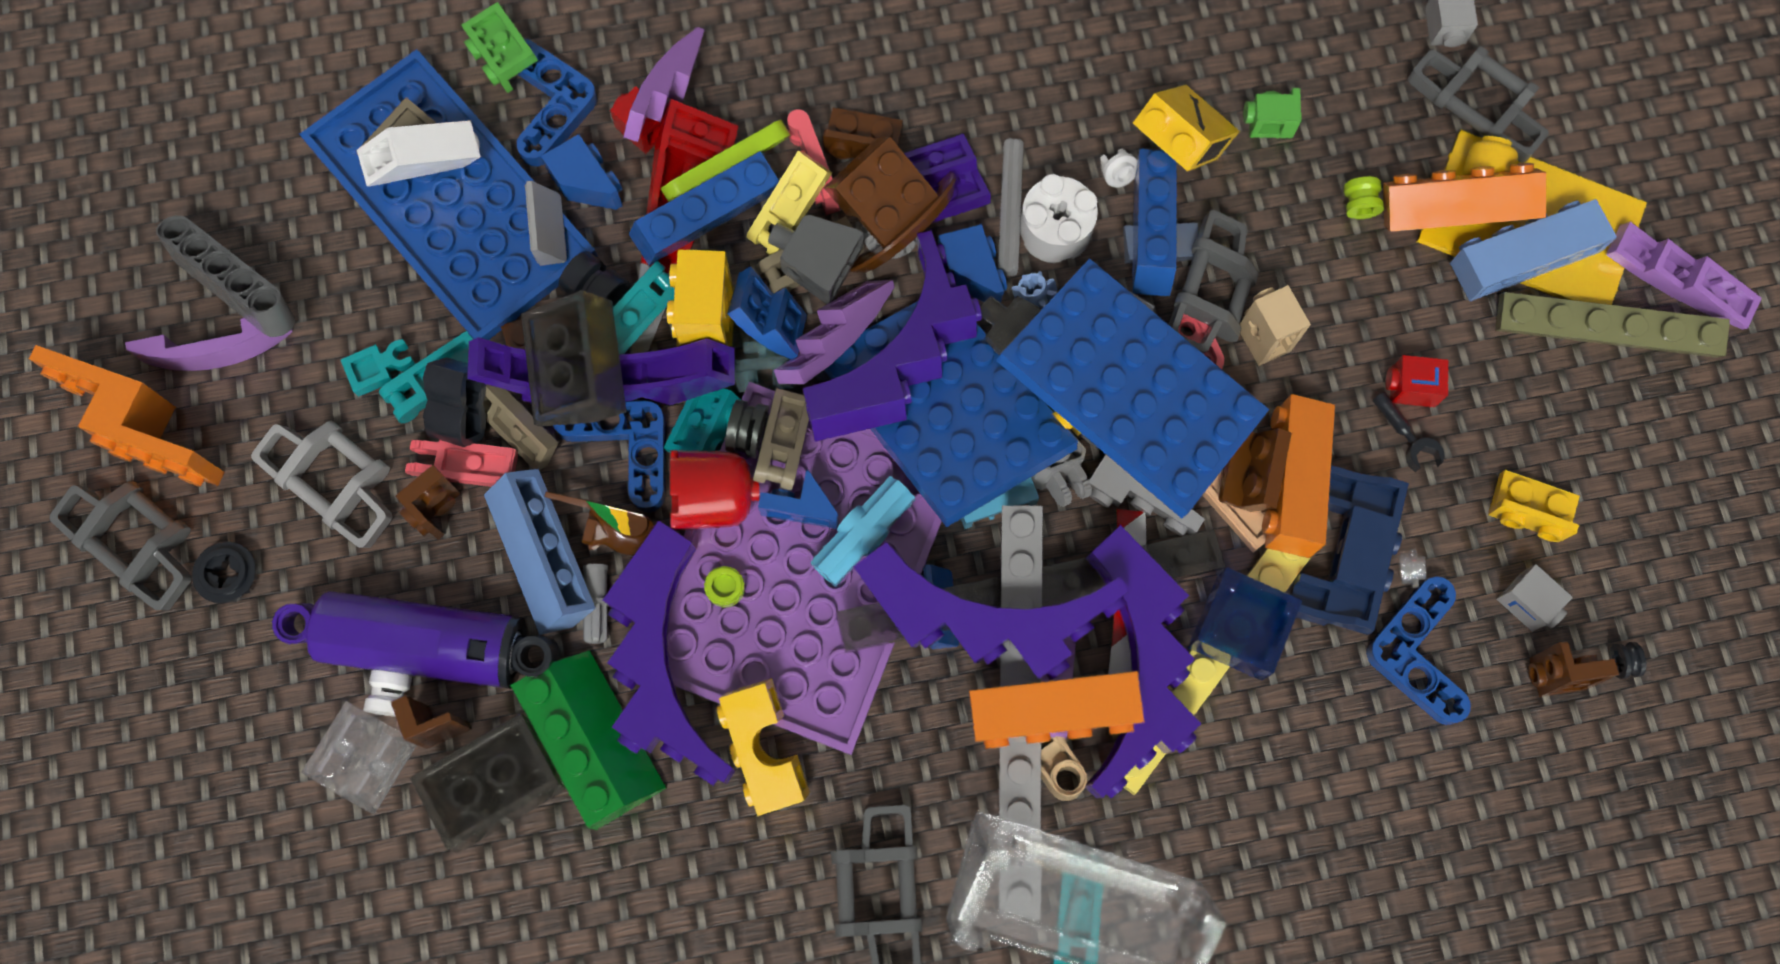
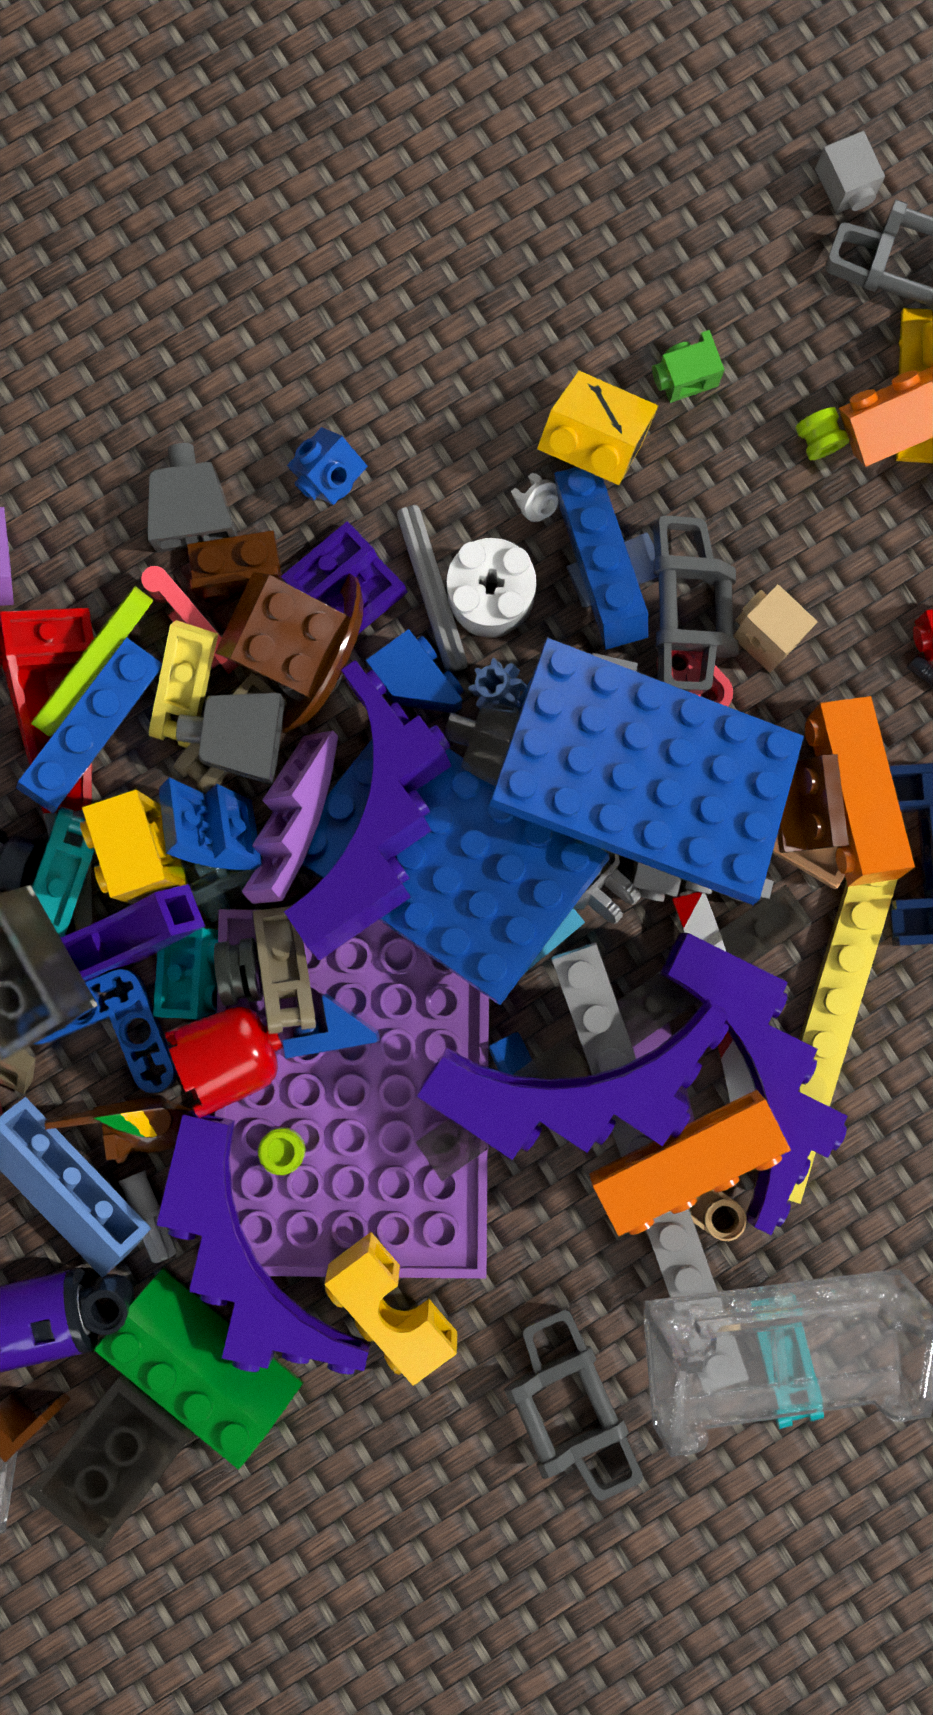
camera: 15 degrees left, 10 degrees up
medium azure piece [810,476,915,587] -> none
clear blue container [1188,567,1303,681] -> none
none -> dark grey torso [148,443,238,553]
none -> blue brick [287,427,368,505]

